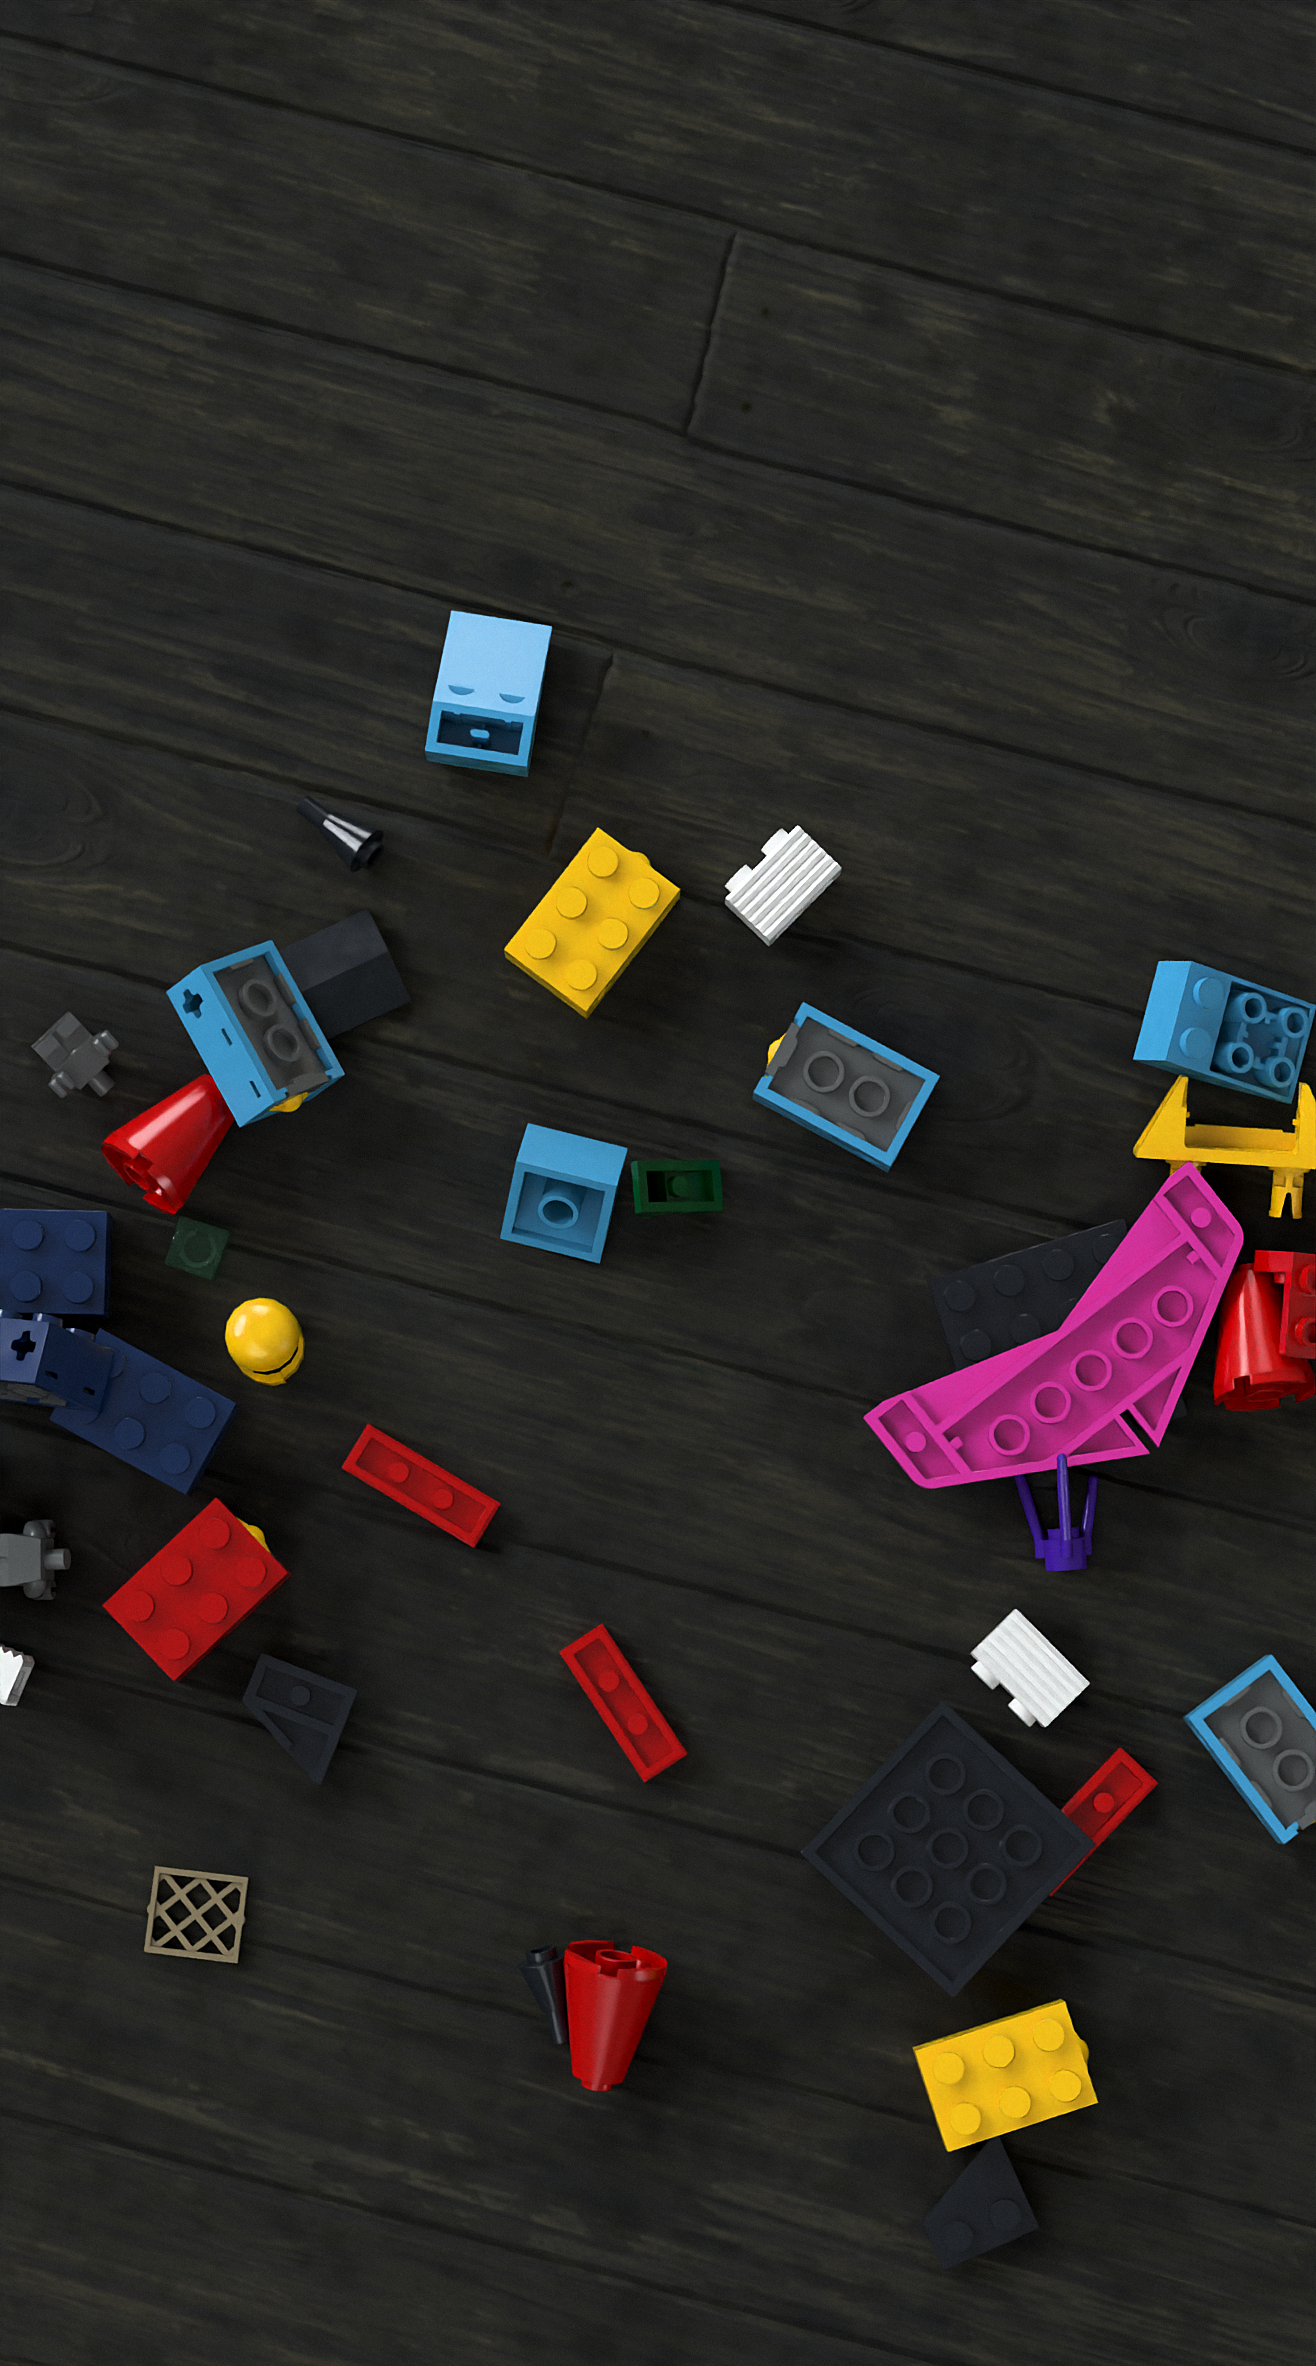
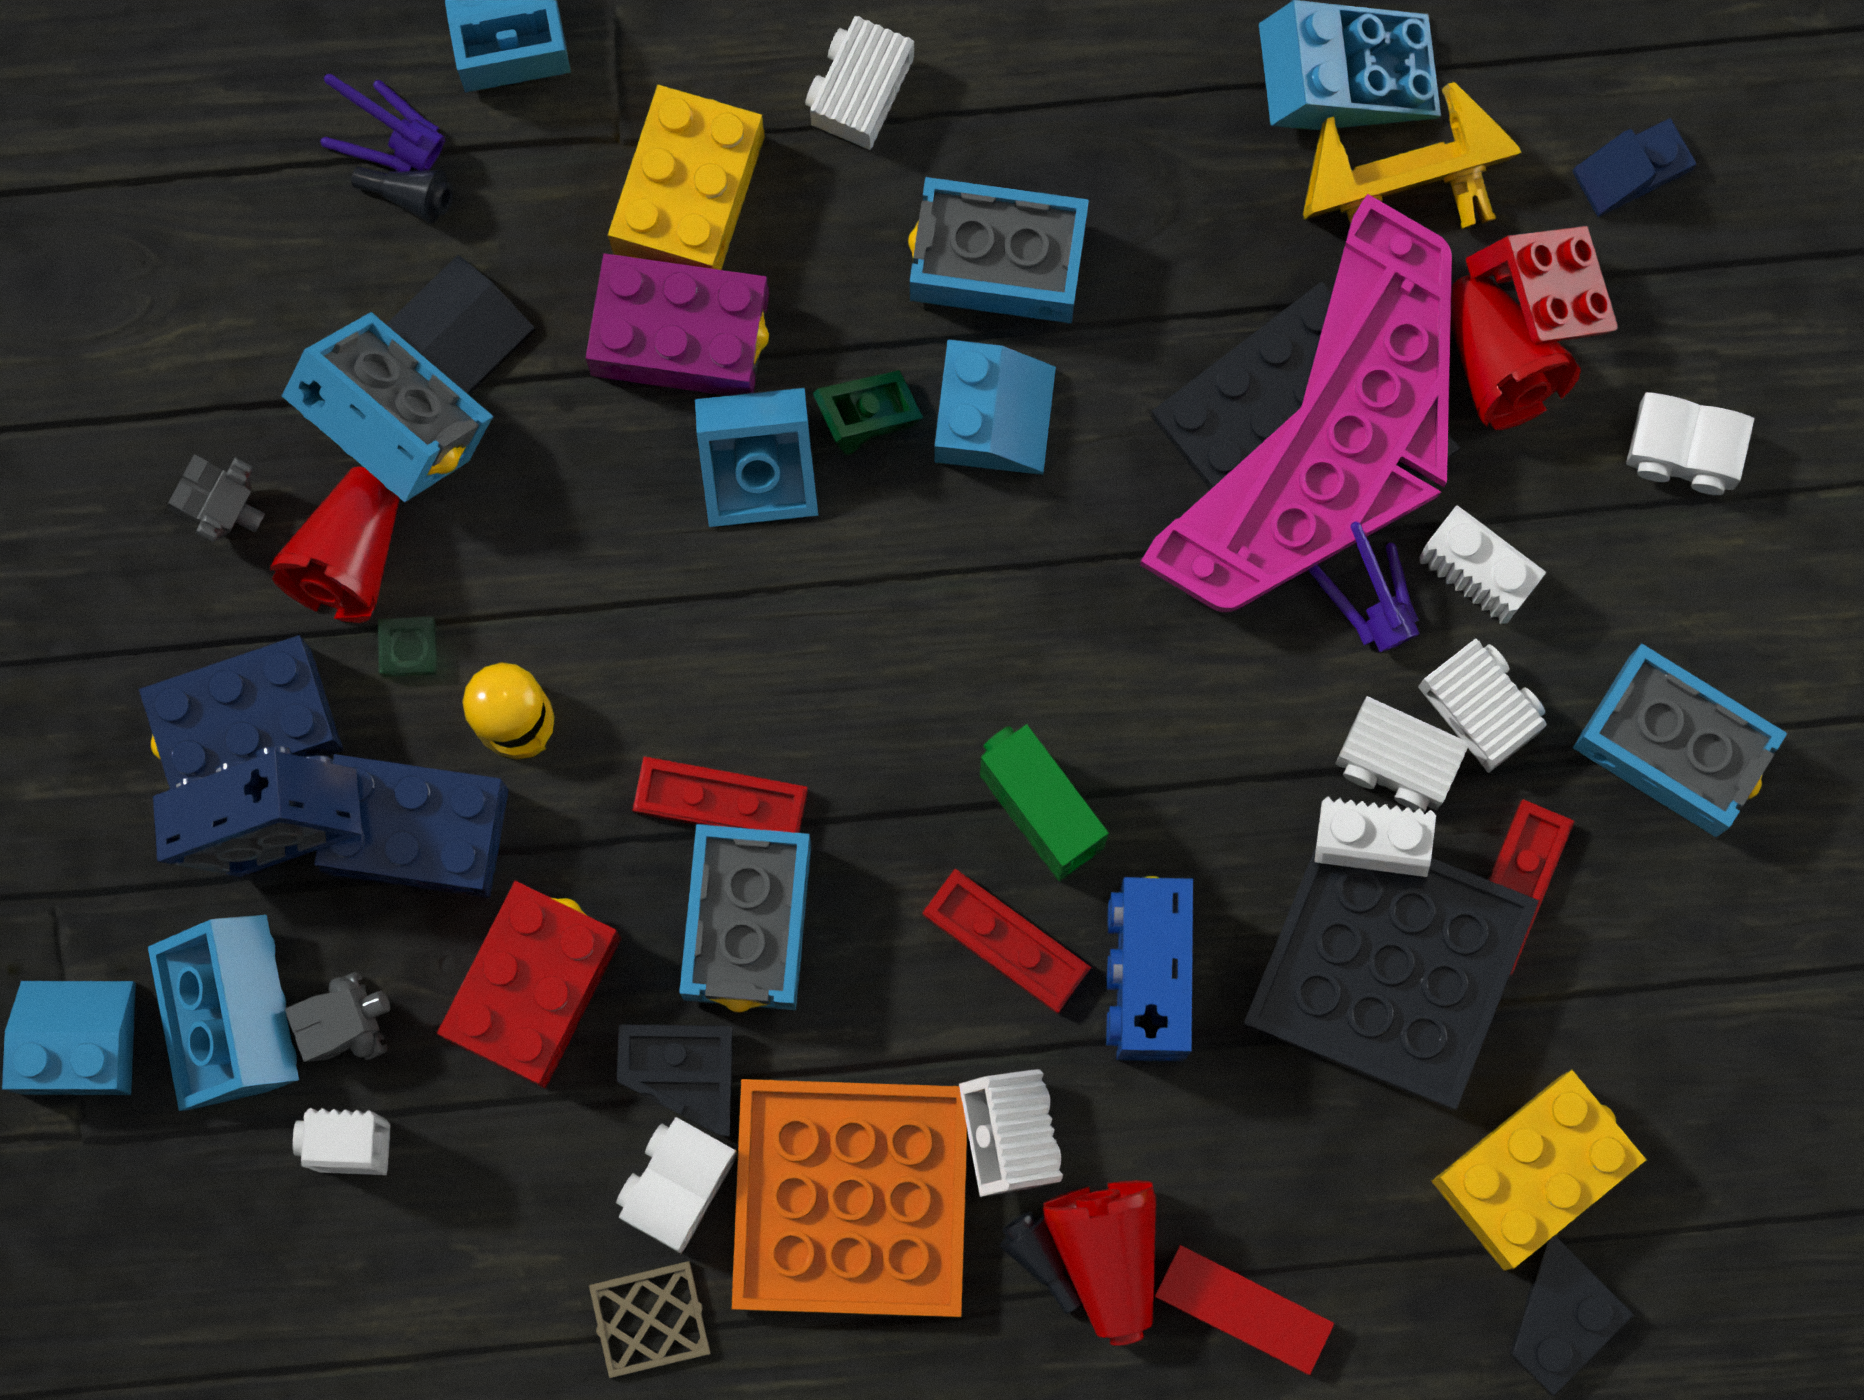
camera: 20 degrees left, 5 degrees down
none -> dark purple plant [321,74,445,171]
none -> magenta piece [585,253,769,396]
none -> white brick [616,1117,738,1254]
none -> dark grey piece [679,824,812,1012]
none -> orange plate [732,1079,967,1317]
none -> dark azure slope [935,340,1056,475]
none -> white brick [959,1069,1063,1197]
none -> green brick [980,724,1109,882]
none -> blue piece [1106,876,1193,1061]
none -> red tile [1154,1245,1335,1375]
none -> white brick [1315,796,1436,877]
none -> white brick [1418,638,1547,773]
none -> white brick [1419,505,1546,624]

